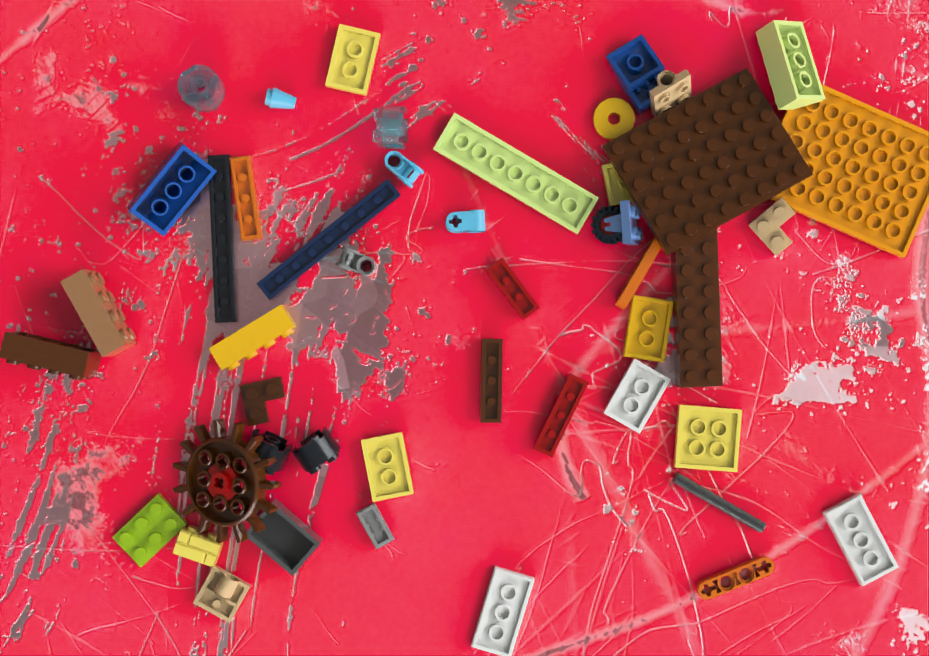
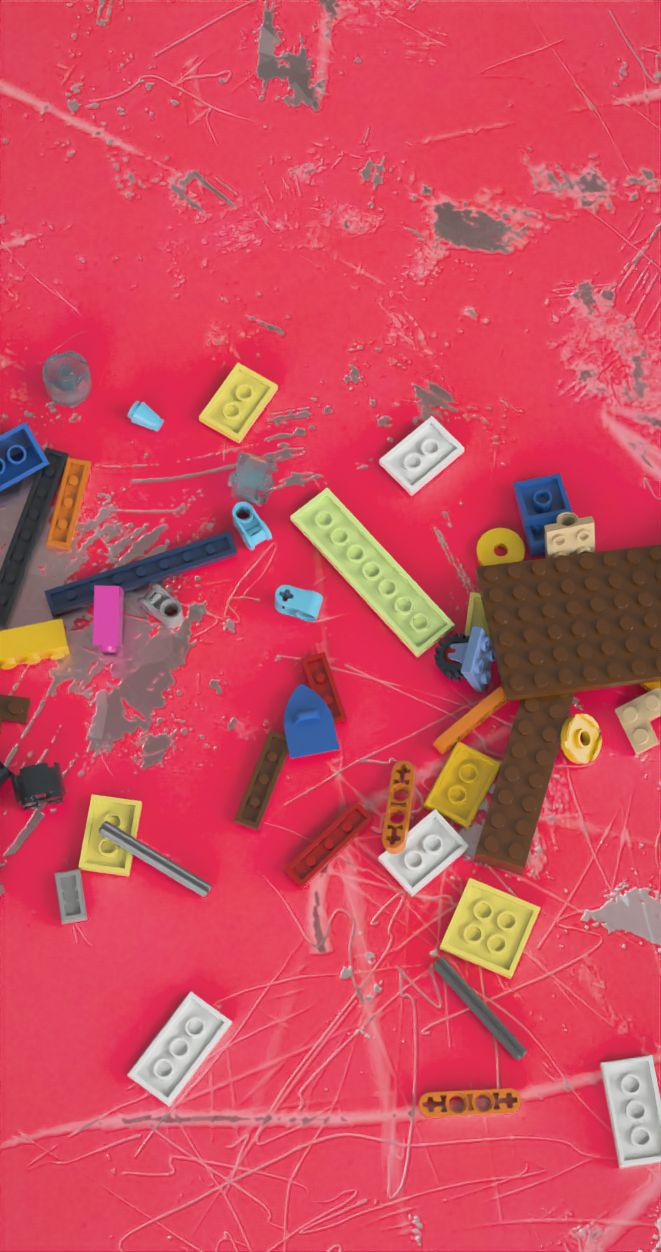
camera: 20 degrees right, 20 degrees down
none -> dark pink brick [93,585,124,653]
none -> axle [99,821,212,897]
none -> blue shield [284,684,339,759]
none -> white plate [379,416,465,496]
none -> orange beam [382,761,416,854]
none -> yellow tile [560,714,602,764]

